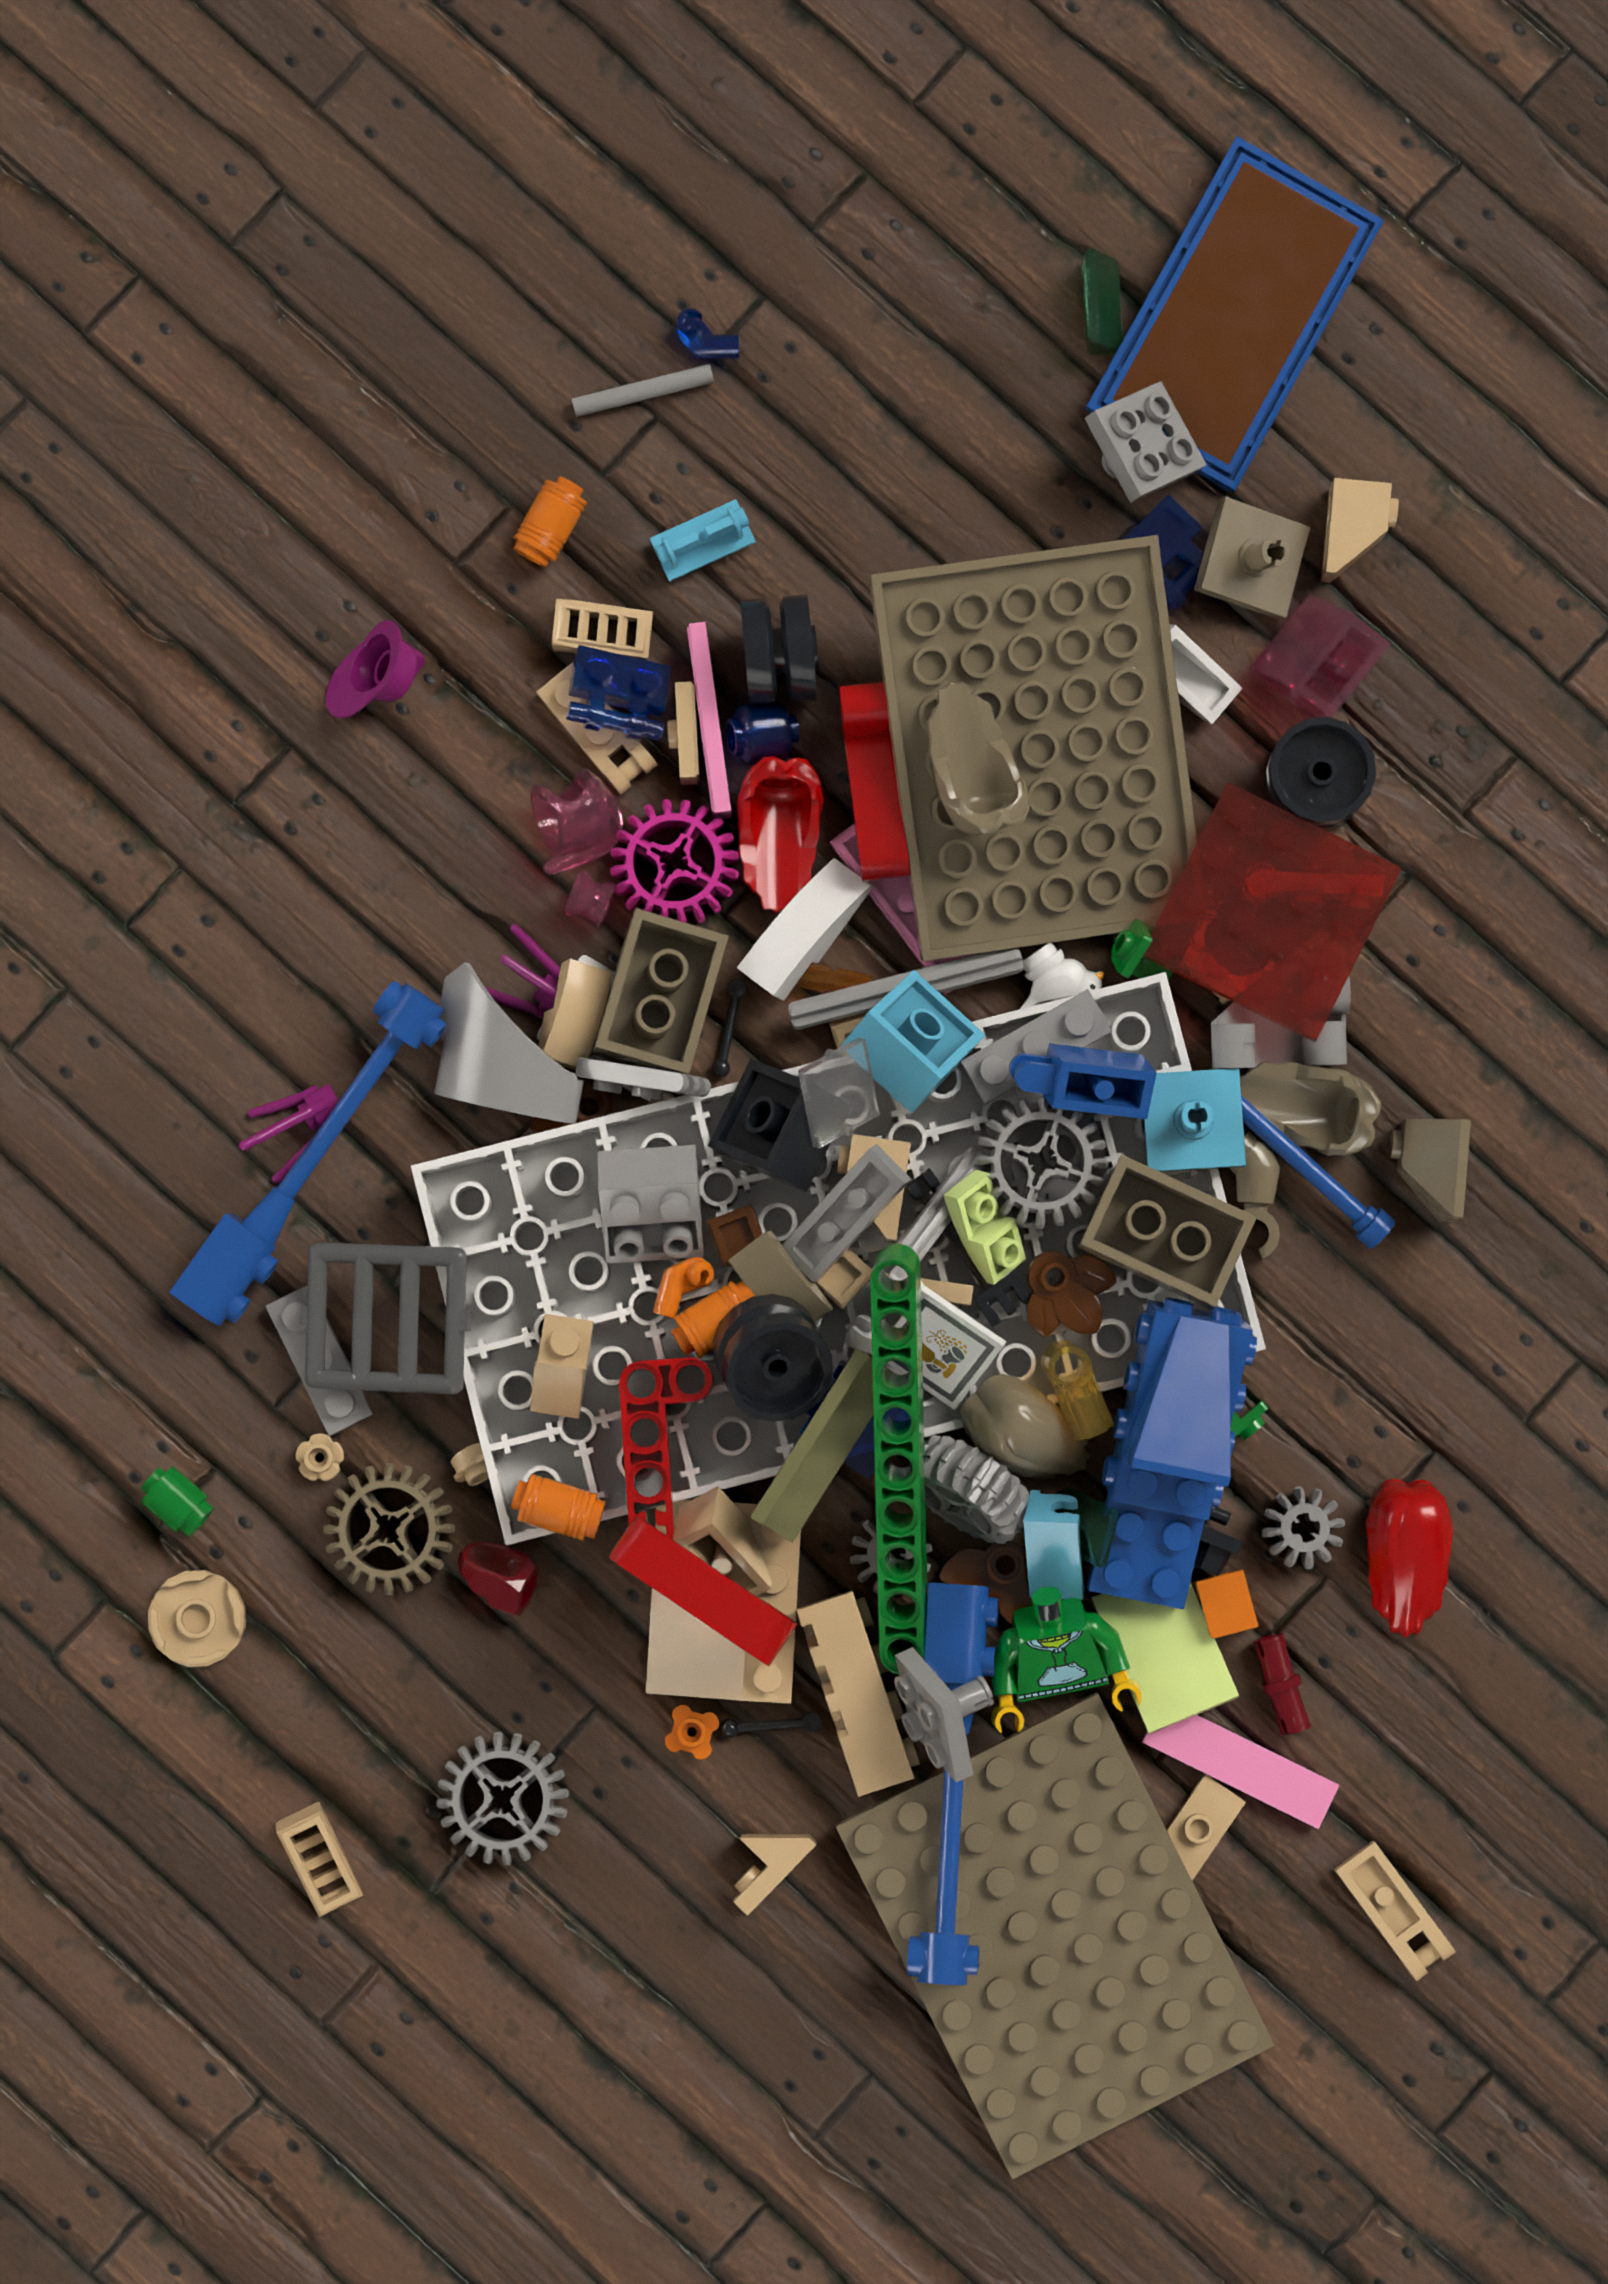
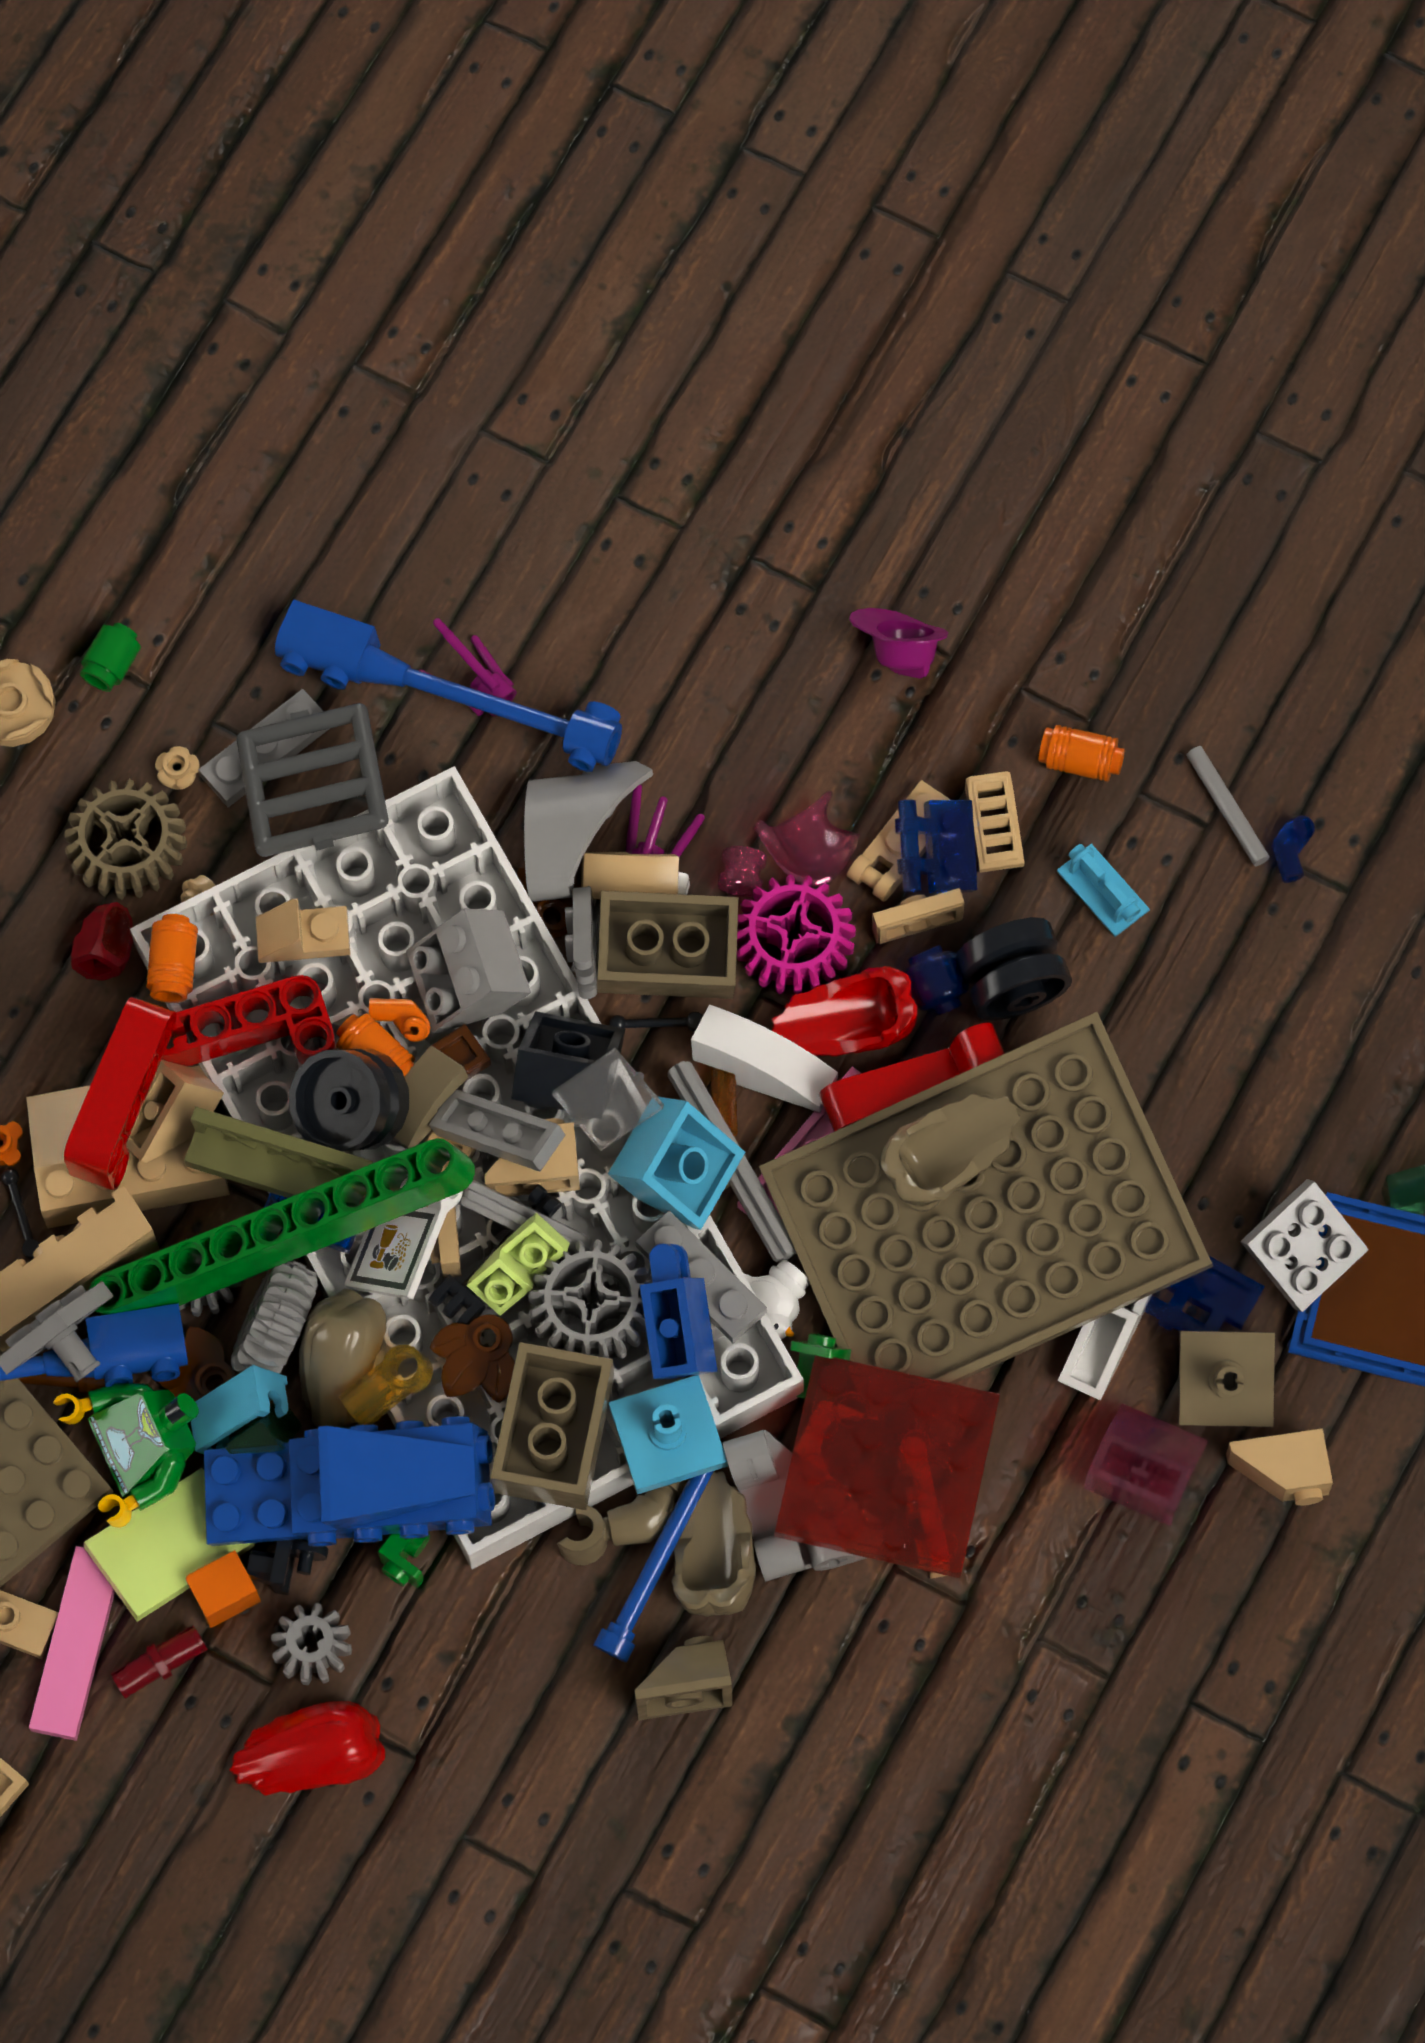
camera: 75 degrees right, 15 degrees down
bright pink tile [687,622,732,819] -> none
black wheel [1264,717,1377,832] -> none

